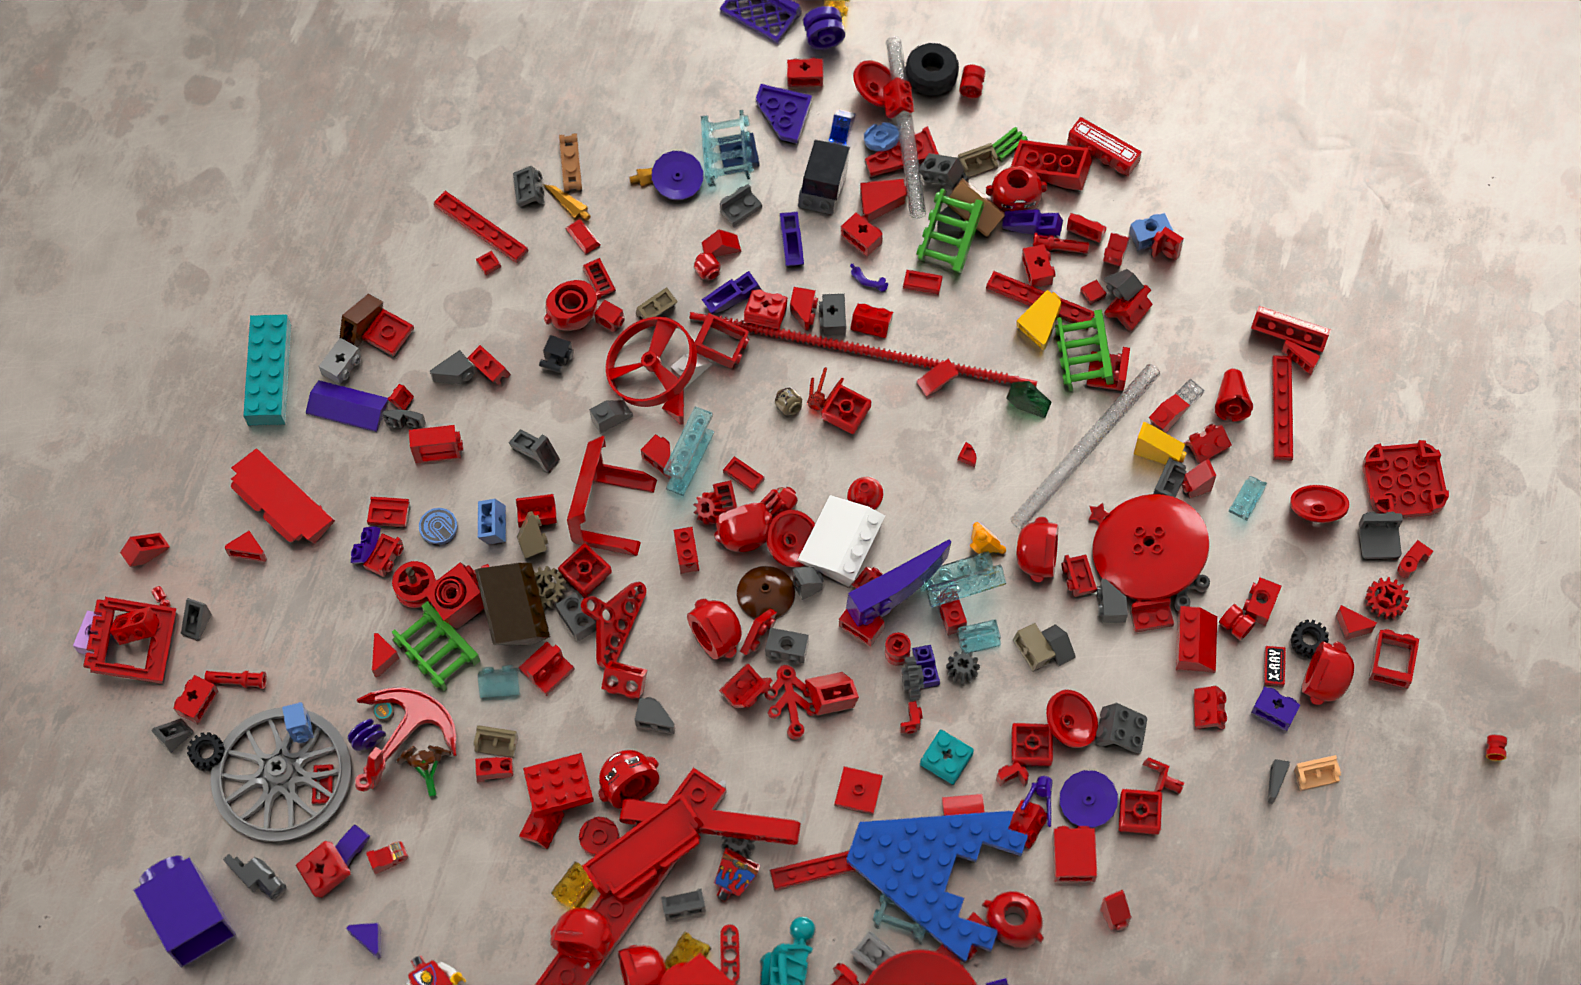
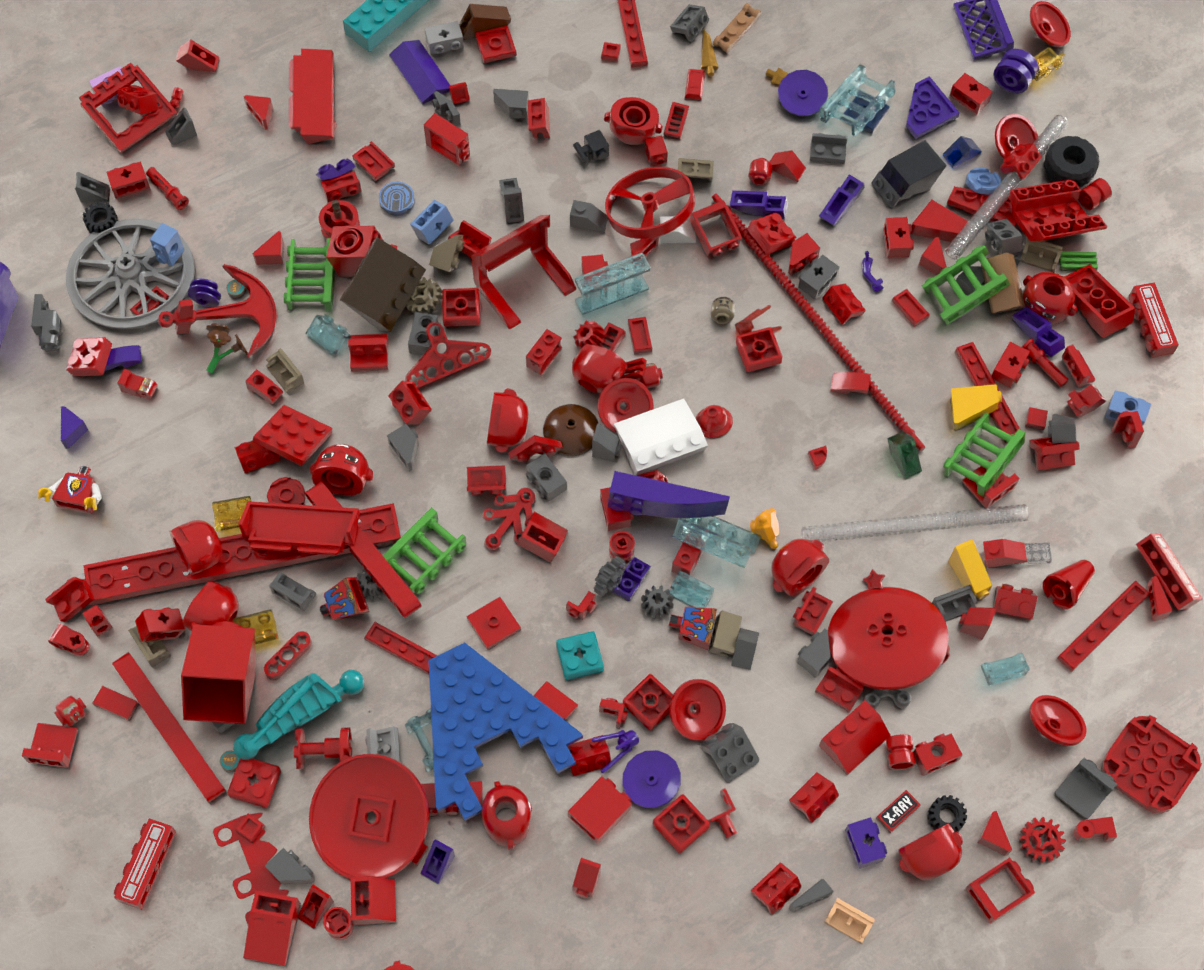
camera: 40 degrees right, 0 degrees up
none -> bright green fence [383,507,466,595]
none -> torso [669,607,717,650]
none -> red bracket [751,862,802,915]
none -> red slope [919,237,947,275]
none -> red slope [1010,180,1107,242]

